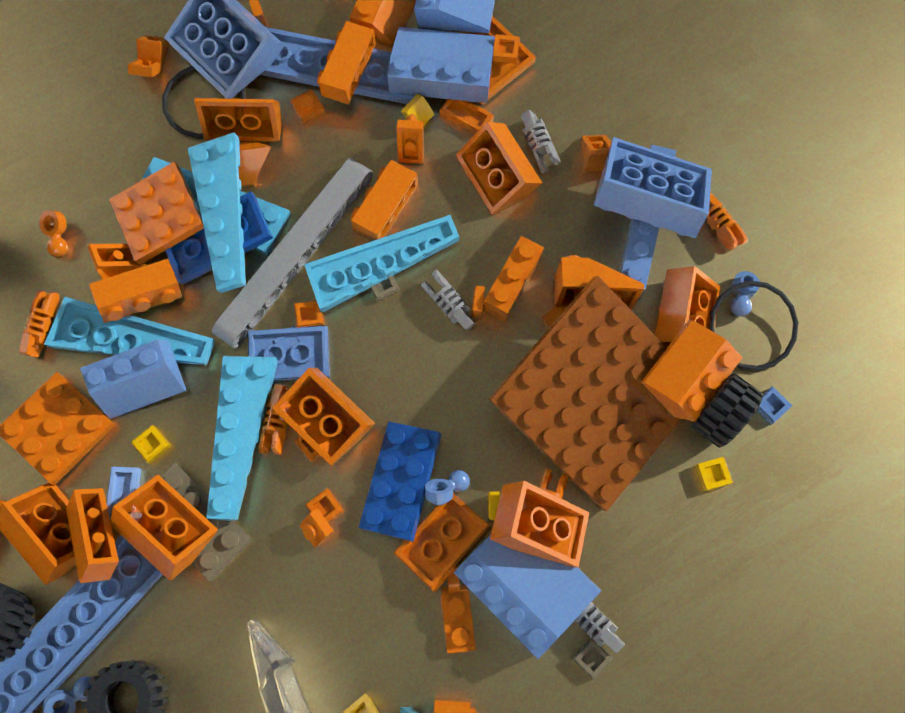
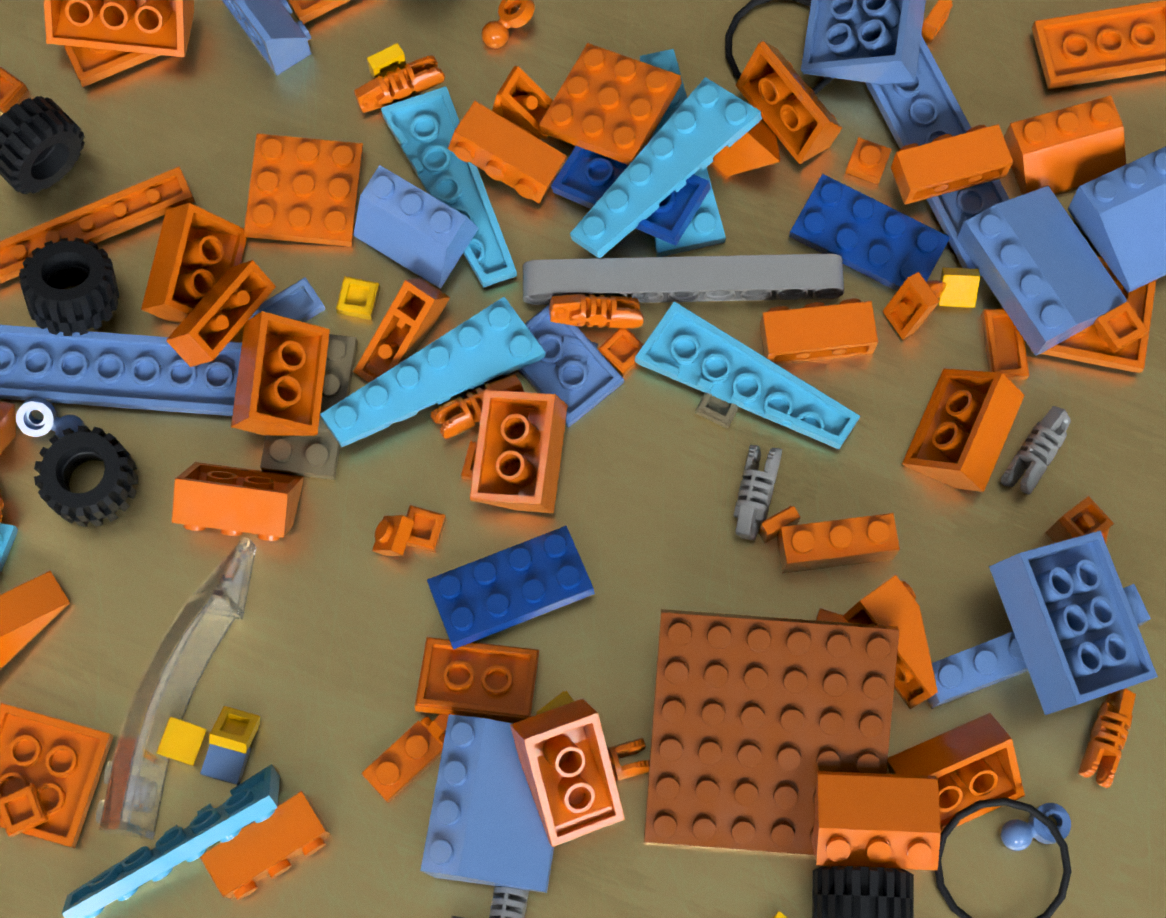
camera: 55 degrees right, 0 degrees up
medium blue plate [425,470,470,505] -> none
none -> orange slope [172,462,304,541]
none -> orange slope [353,278,450,383]
none -> yellow tile [367,43,406,79]
none -> orange hinge [549,294,644,329]
none -> blue plate [789,174,950,291]

